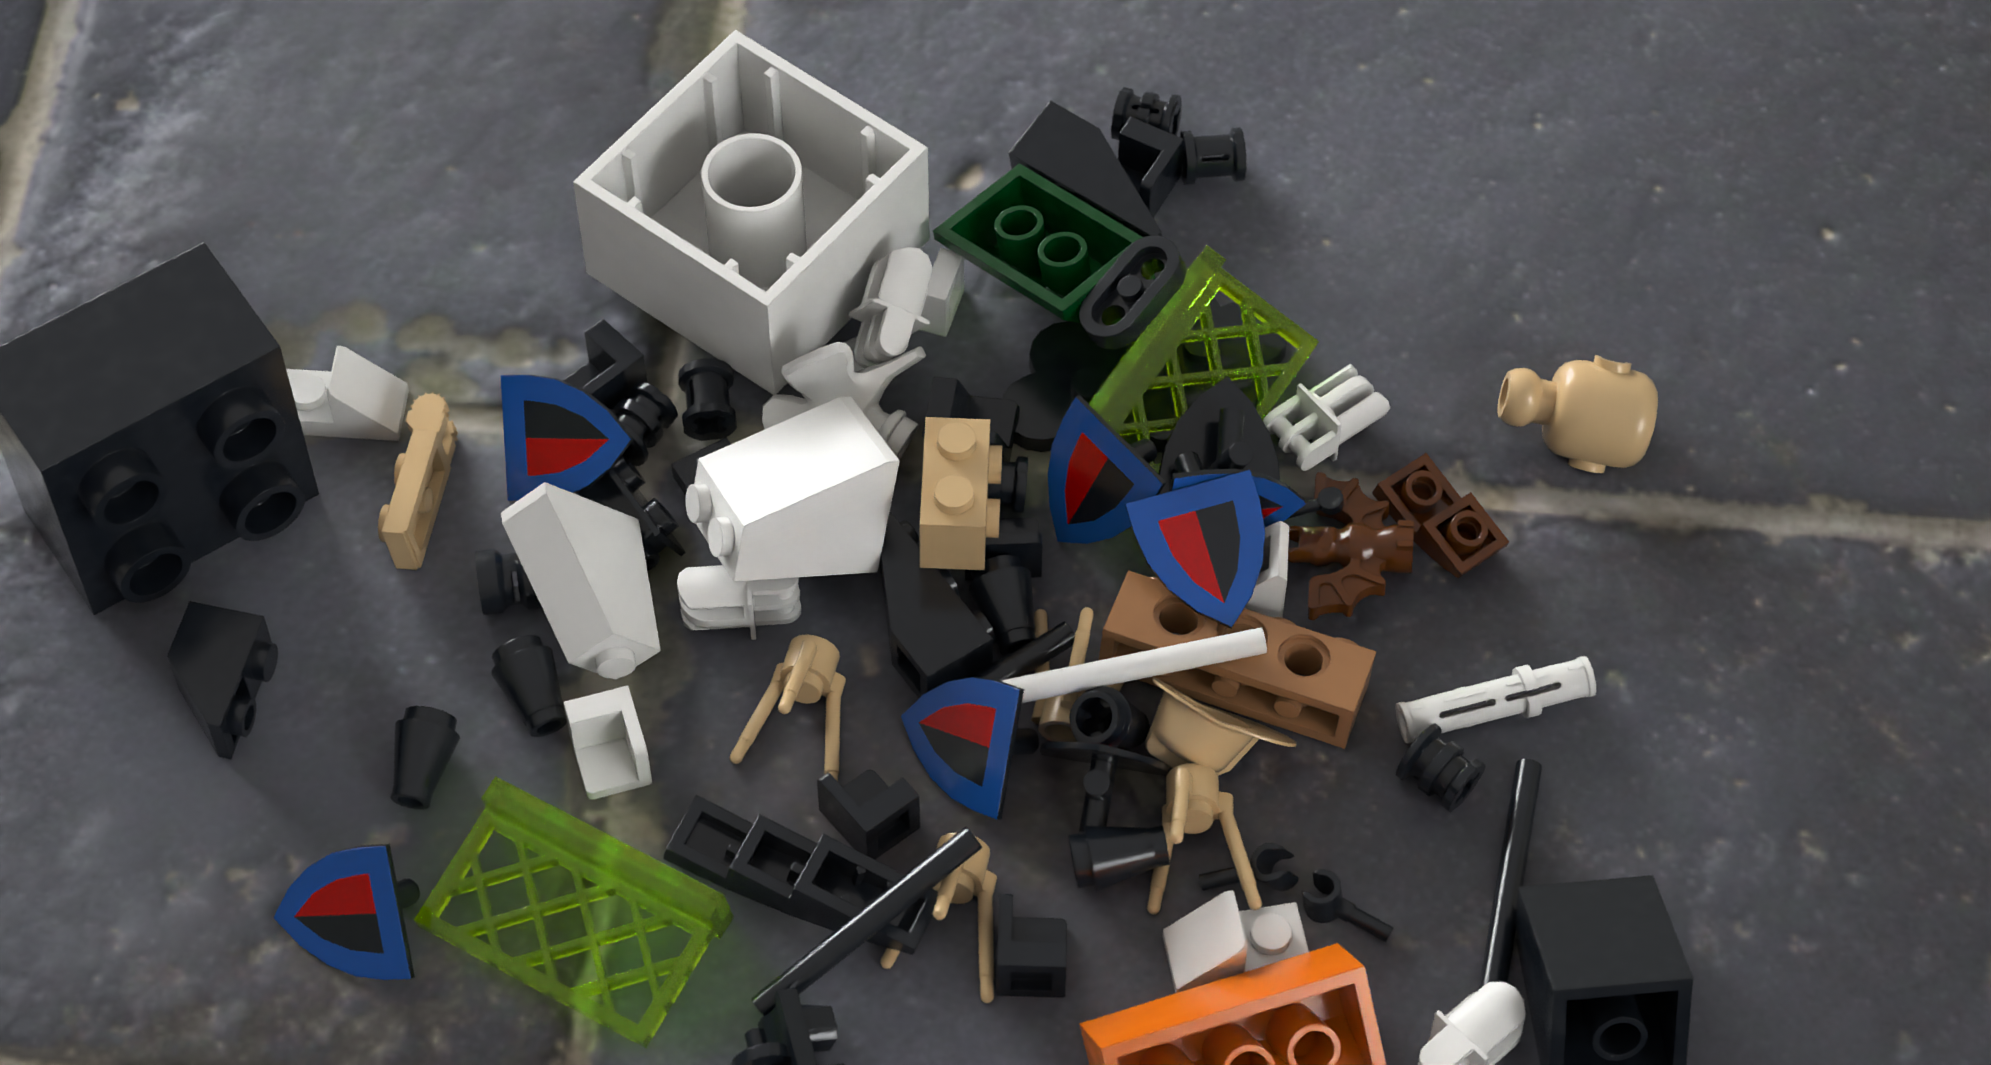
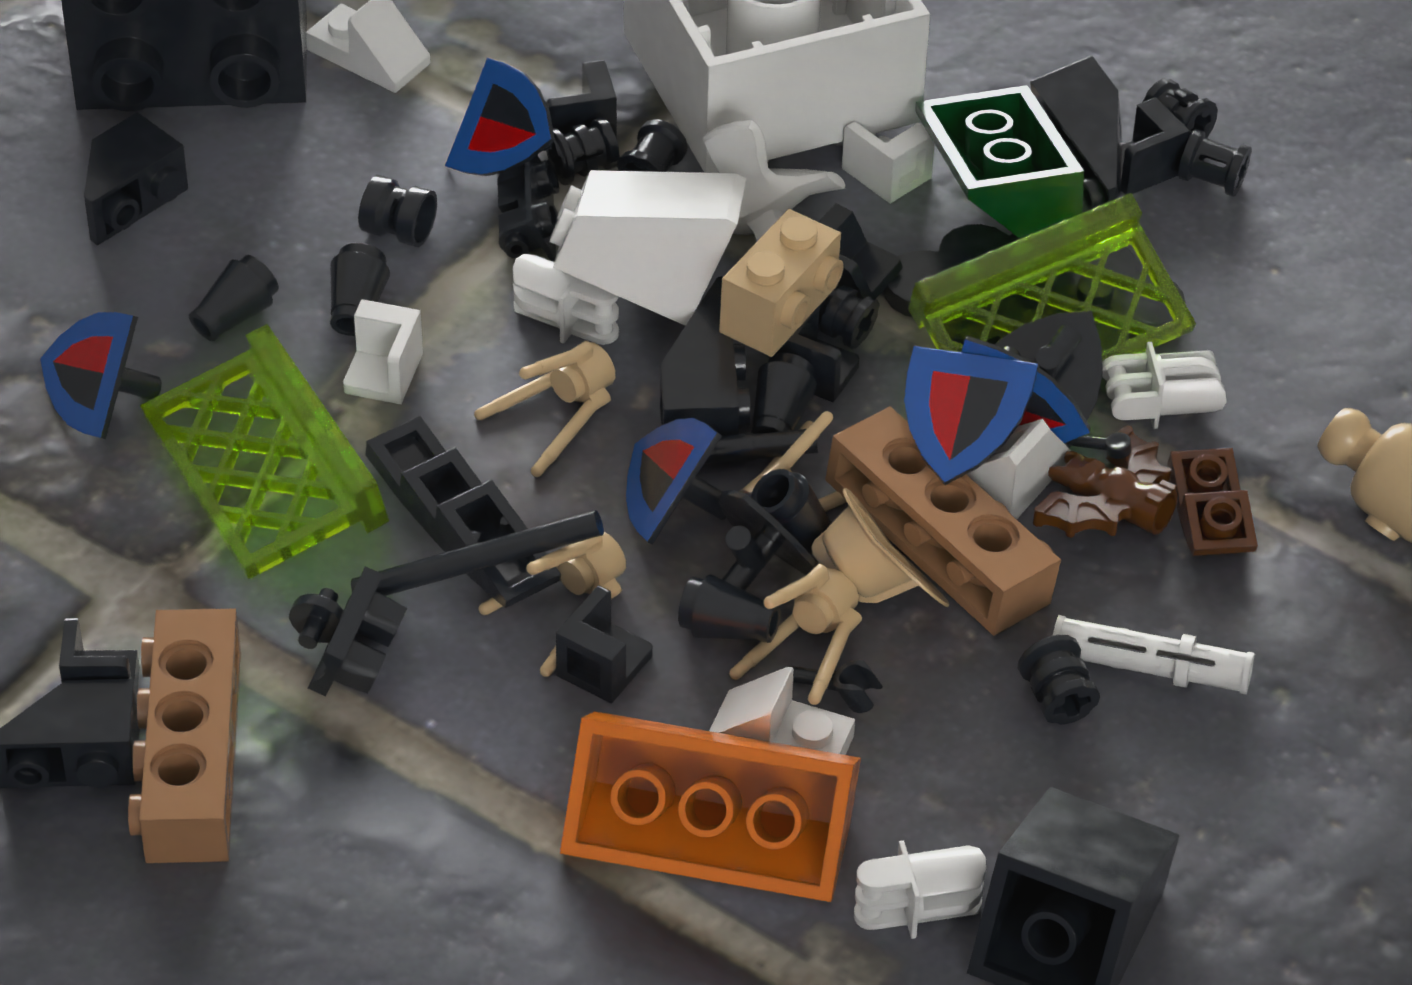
camera: 30 degrees right, 10 degrees down
tan hinge [378,392,458,570] -> none
white slope [501,482,661,680] -> none
black panel [817,770,920,859] -> none
white arm [848,247,932,368] -> none
white bar [1002,627,1267,703] -> none
shield [1048,395,1167,544] -> none
black plate [1079,236,1186,349] -> none
black hand [1302,869,1394,942] -> none
black bar [1478,759,1542,990] -> none

